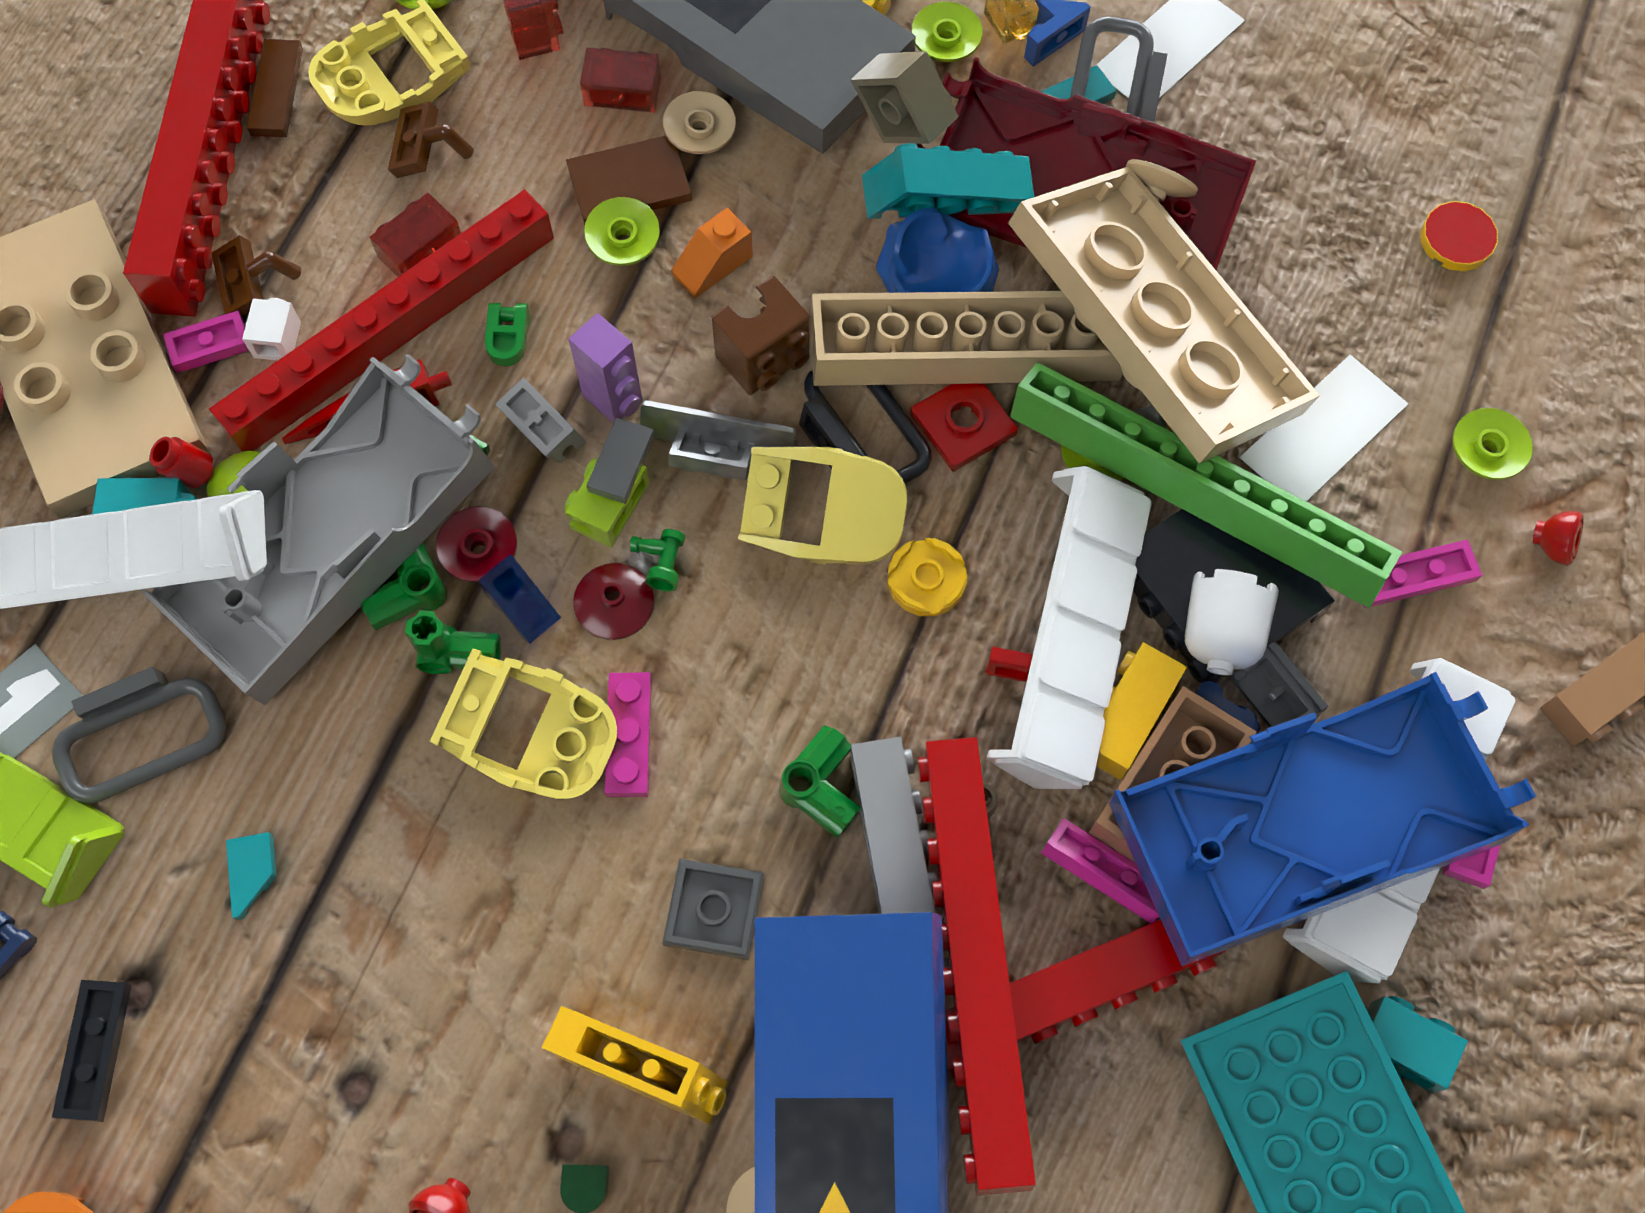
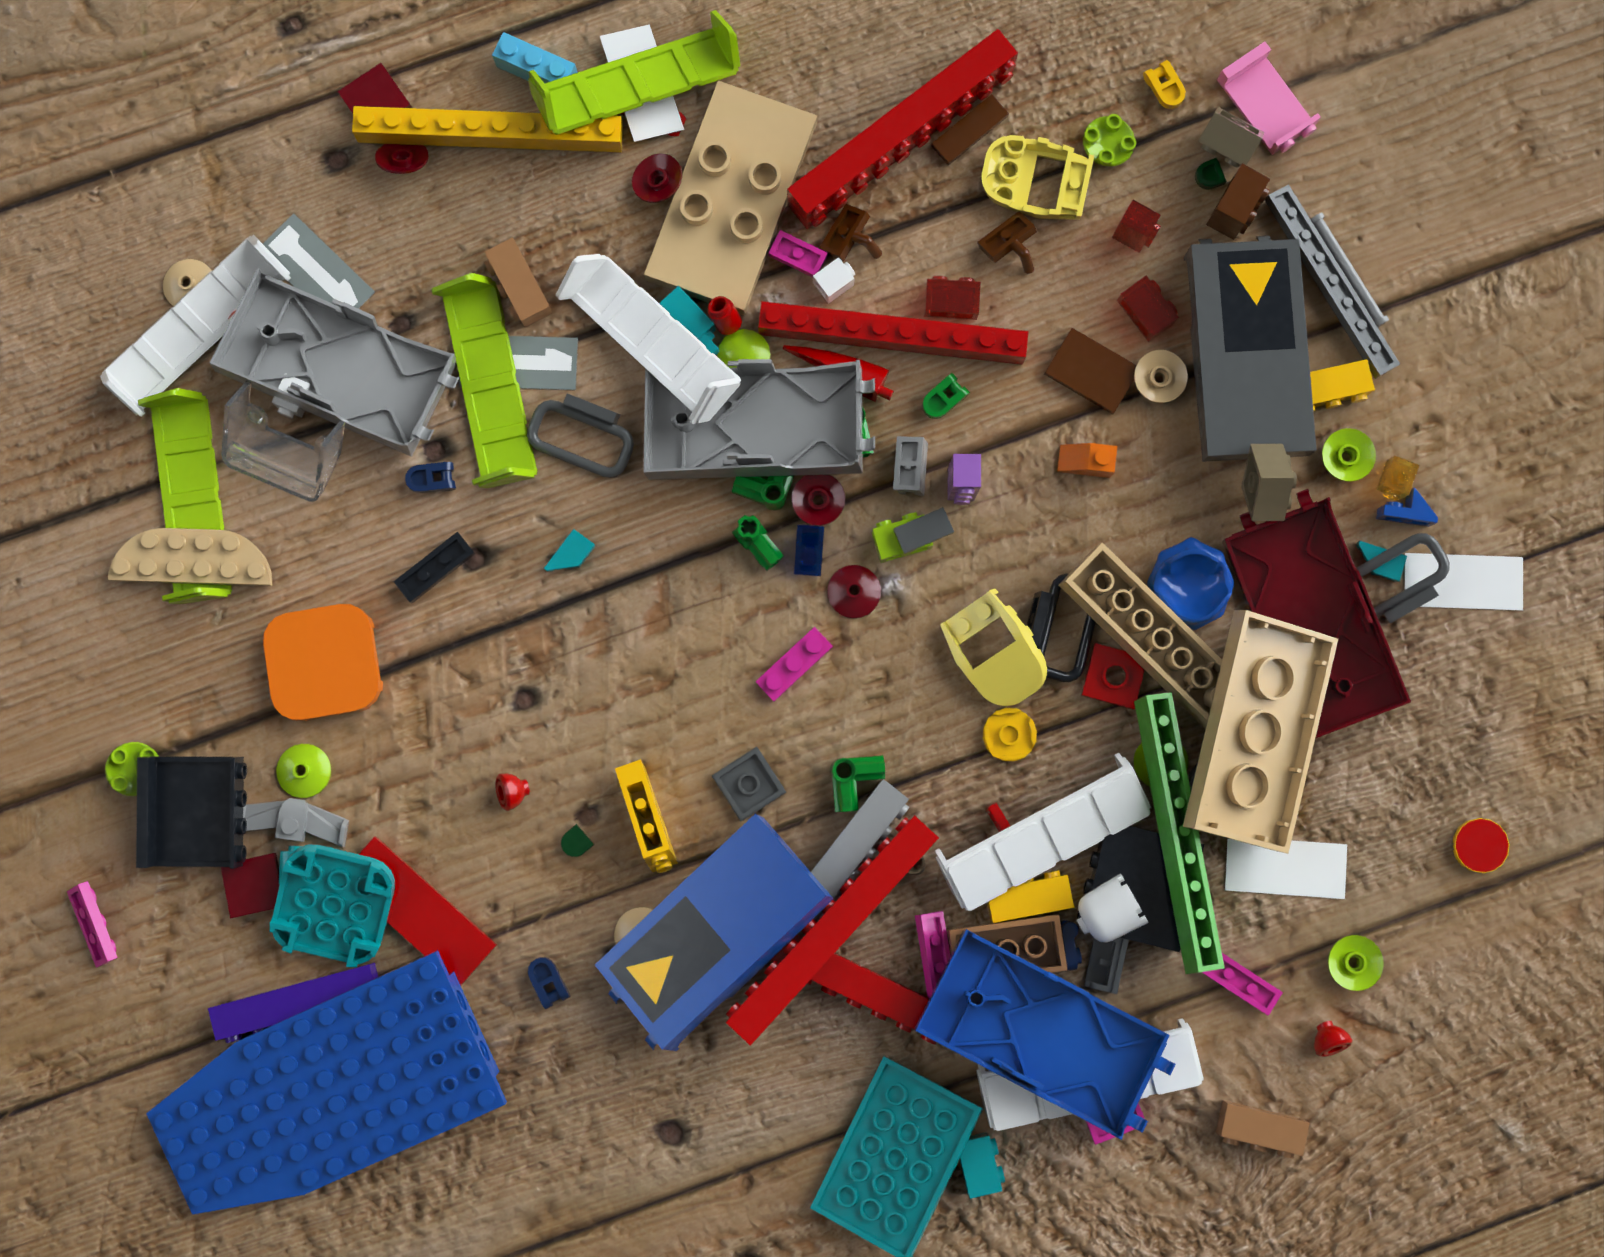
camera: 50 degrees right, 15 degrees up
light yellow slope [430,649,617,799] -> none
lime dish [584,197,660,266] -> none
green piece [630,529,686,592] -> none
flat silver bracket [640,400,796,480] -> none
reddish brown piece [711,275,810,395] -> none
teal wedge [862,143,1034,219] -> none
tan dish [1126,159,1198,202] -> none

